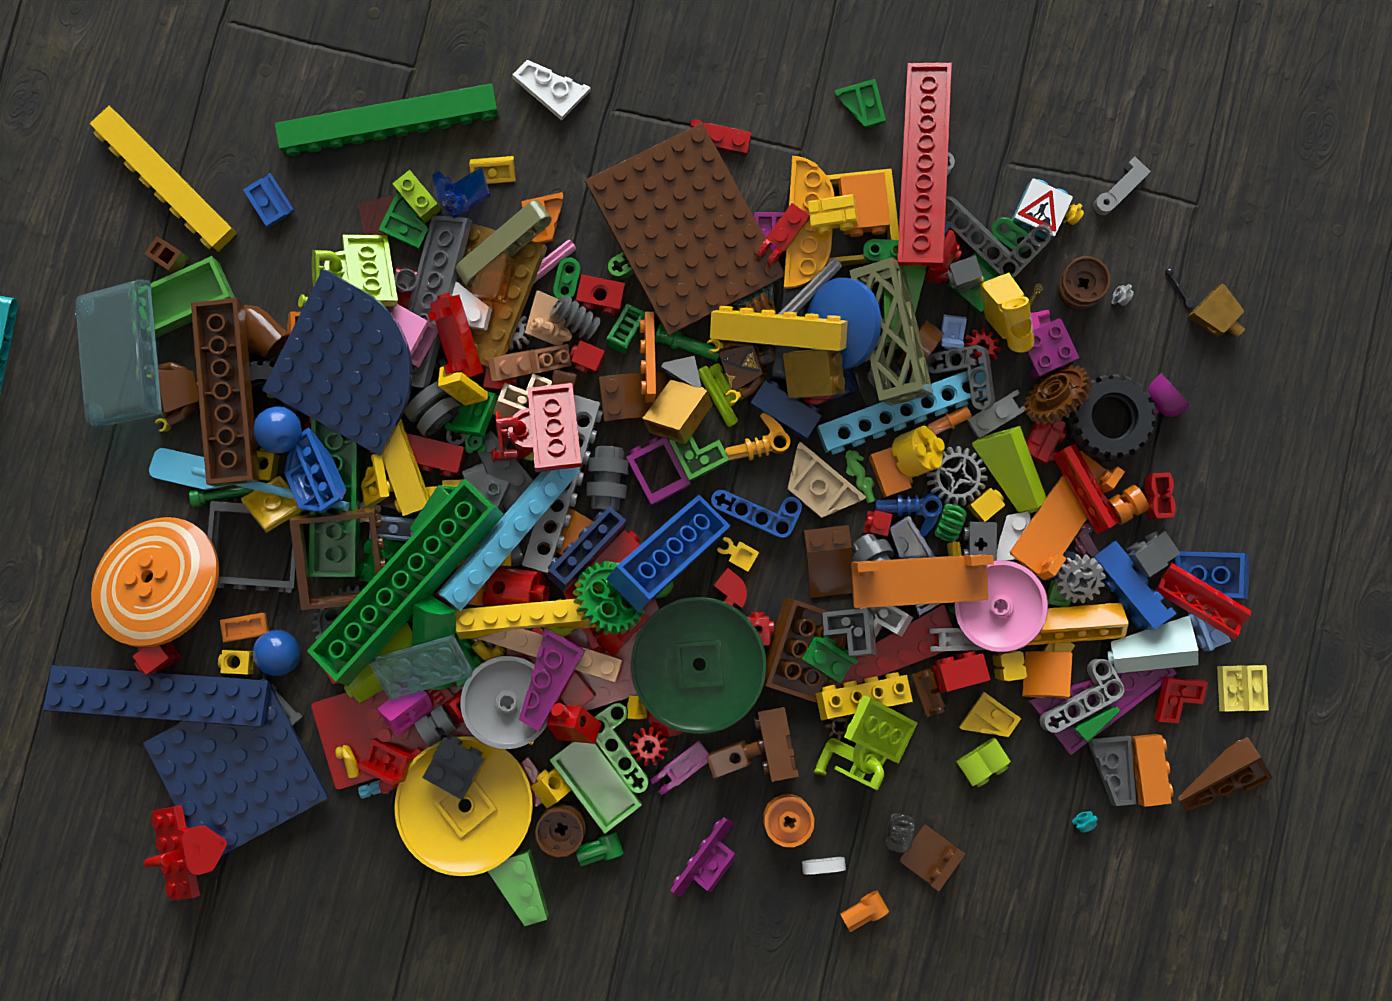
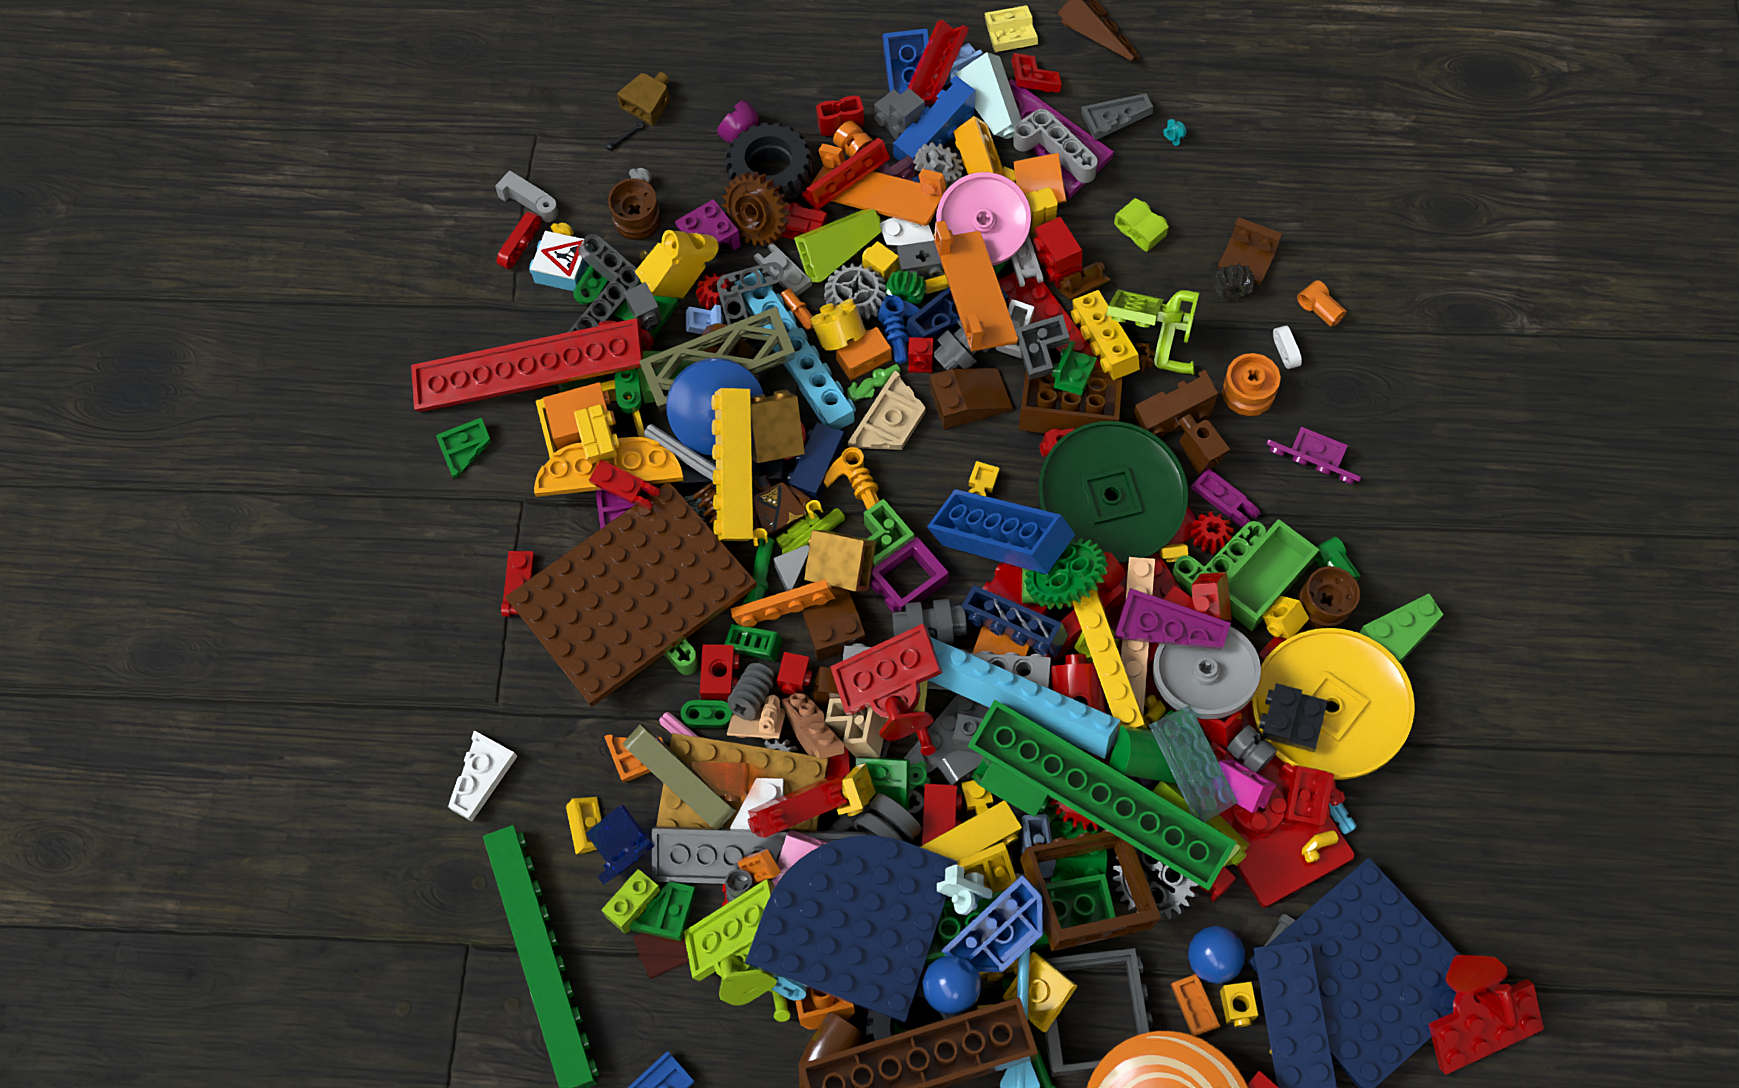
camera: 90 degrees left, 20 degrees down
blue beam [711,490,802,539] -> none
red brick [714,568,747,608] -> none
yellow wing [959,692,1021,737] -> none
green slope [1071,706,1120,741] -> none
orange brick [1131,734,1173,807] -> none
none -> red beam [497,211,542,270]
none -> orange plate [737,849,781,884]
none -> light aqua hips [937,865,992,915]

